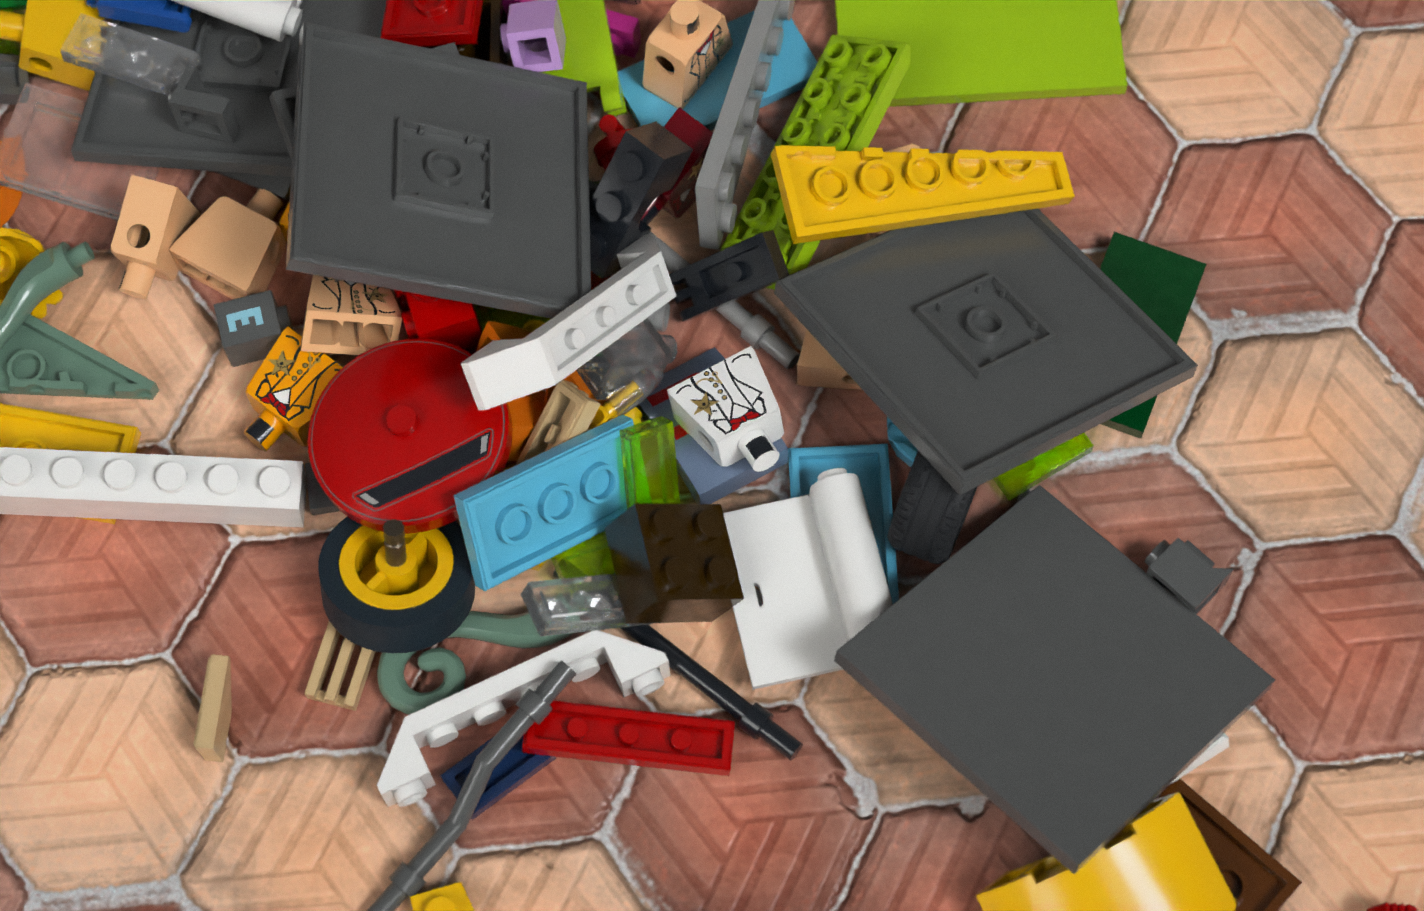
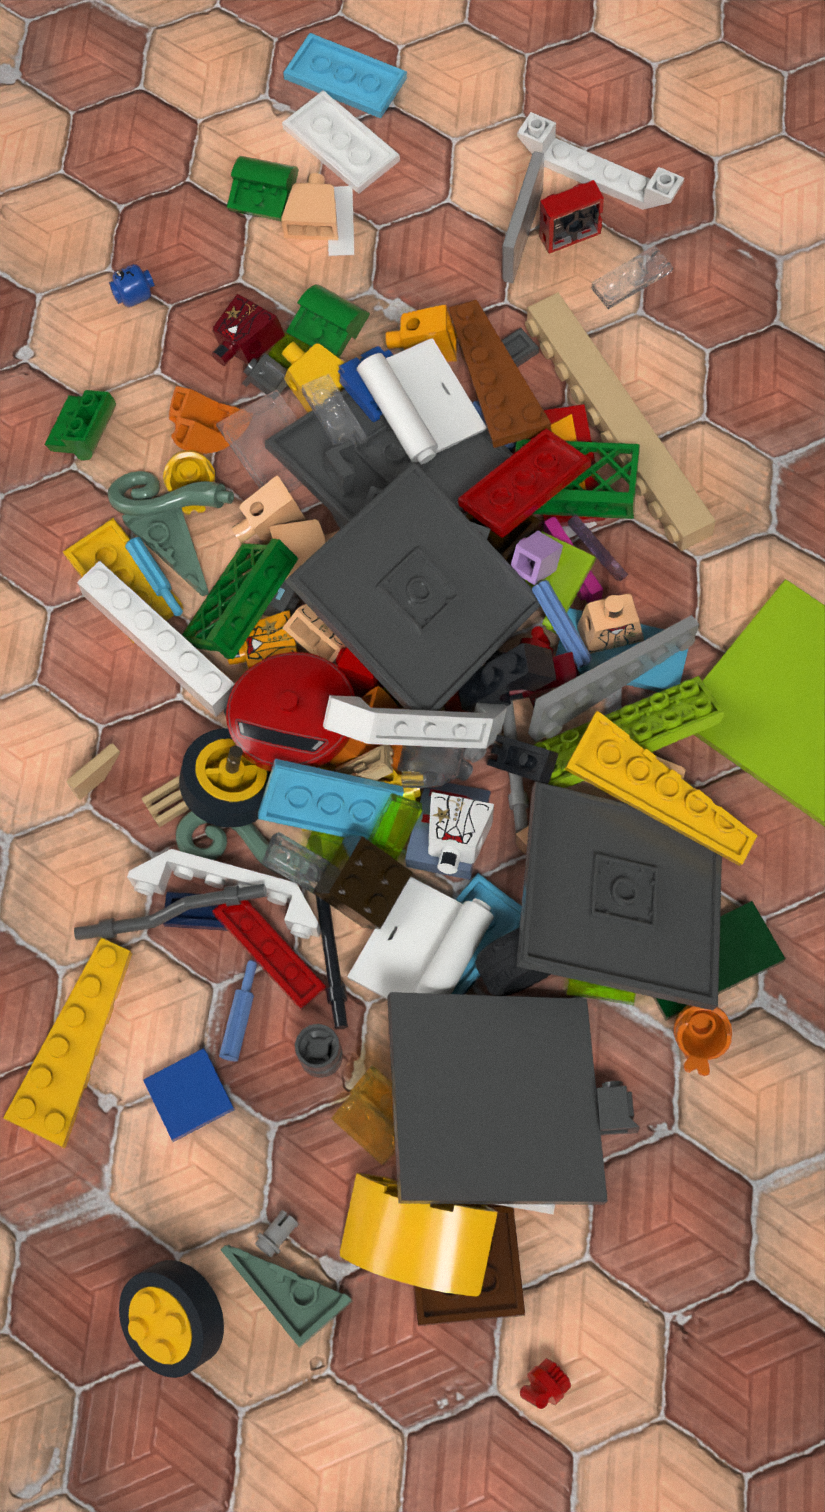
camera: 45 degrees right, 0 degrees up
none -> medium azure axle [125,537,183,616]
none -> green fence [182,539,299,659]
none -> medium blue axle [219,960,257,1062]
none -> dark grey wheel [295,1024,343,1078]
none -> clear yellow brick [331,1065,395,1165]
none -> medium blue axle [532,580,592,668]
none -> orange hat [673,1005,732,1076]

